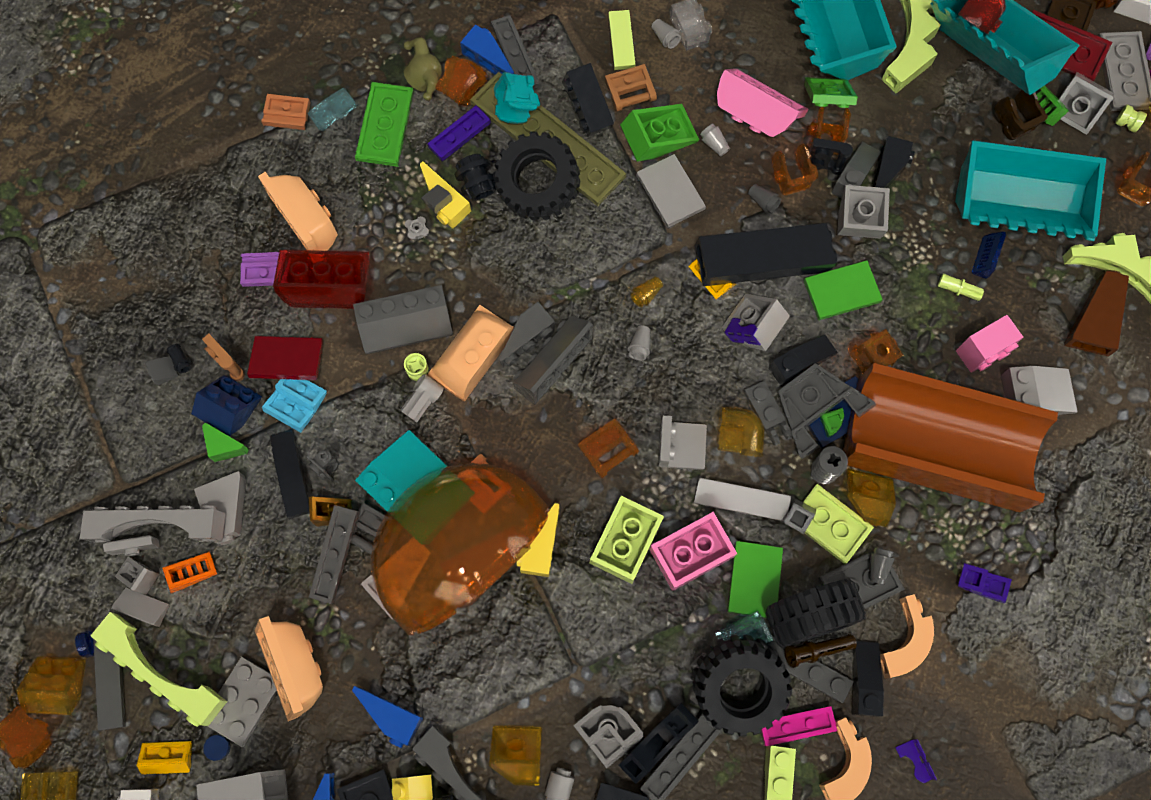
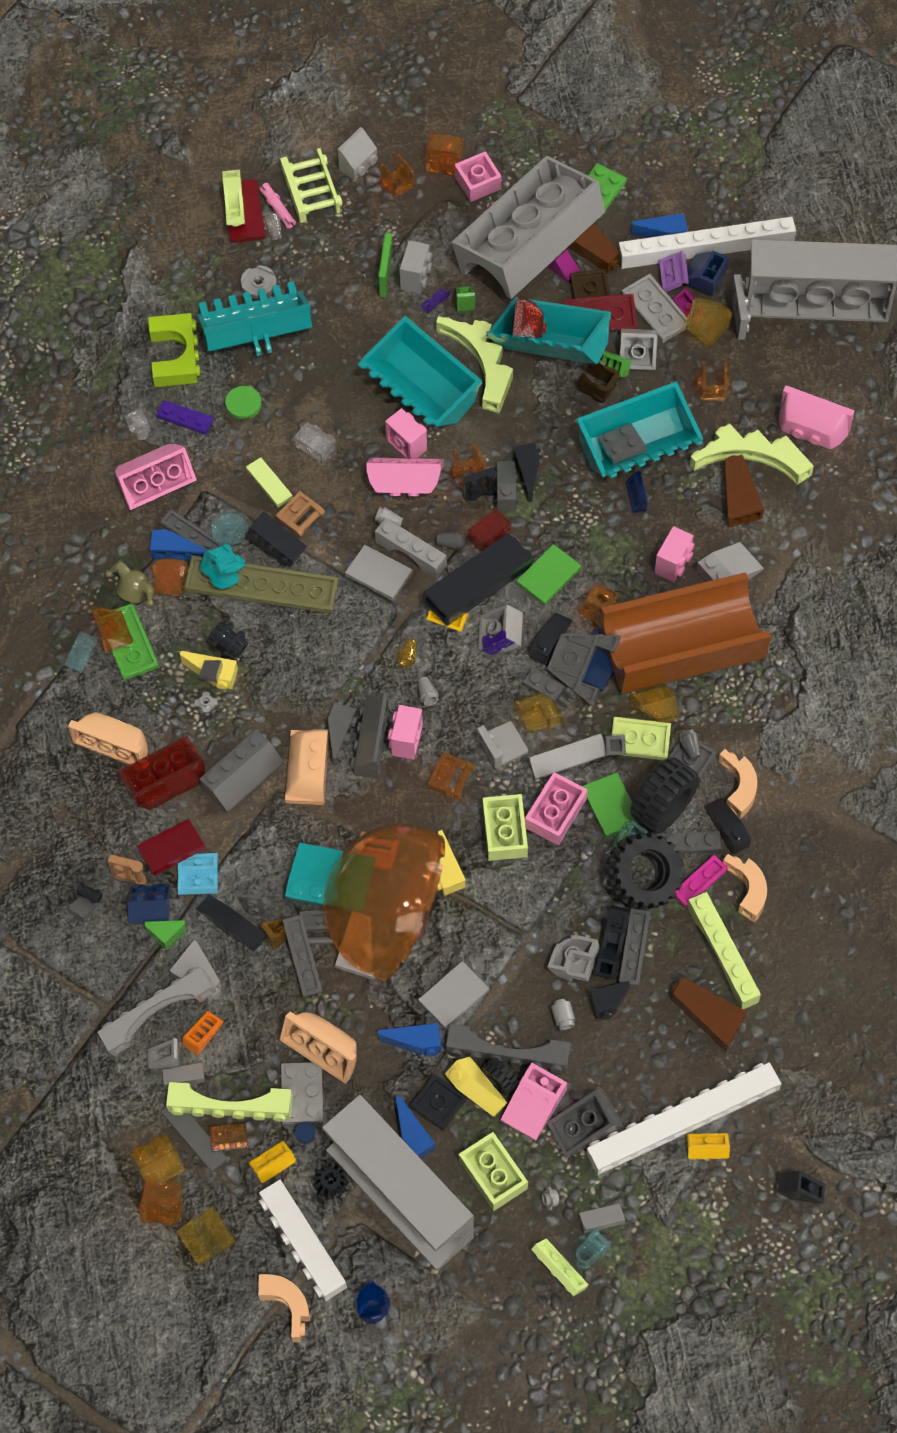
camera: 30 degrees left, 10 degrees down
clear blue tile [75,631,94,658] -> none
light grey plate [103,535,160,556] -> none
medium lavender plate [240,252,288,287] -> none
nougat plate [261,94,311,130] -> none
light grey piece [400,374,444,422] -> none
yellowish green wheel [404,353,429,381] -> none
dark purple plate [427,105,491,162] -> none
clear yellow slope [489,726,542,786] -> none
black tyre [493,131,580,221] -> none
bright green slope [620,104,699,162] -> none
light grey cone [651,19,681,49] -> none
clear orange piece [772,144,818,195] -> none
dark brown pin [785,634,857,668] -> none
bright green plate [804,77,858,108] -> none
dark grey piece [811,446,848,485] -> none
bright green tile [820,408,844,438] -> none
light grey slope [837,185,890,239] -> none
dark purple piece [895,739,937,783] -> none
yellowish green axle [937,273,984,301] -> none
dark purple slope [958,563,1012,603] -> none
yellowish green wheel [1115,104,1147,133] -> none
none -> clear orange slope [91,607,133,653]
none -> clear orange piece [208,1122,249,1152]
none -> clear light blue dish [211,513,248,545]
none -> light grey arch [375,518,447,579]
none -> bright pink brick [385,408,427,458]
none -> bright pink brick [388,705,423,760]
none -> light grey tile [418,961,490,1030]
none -> clear red brick [468,509,511,551]
none -> dark grey plate [598,423,647,464]

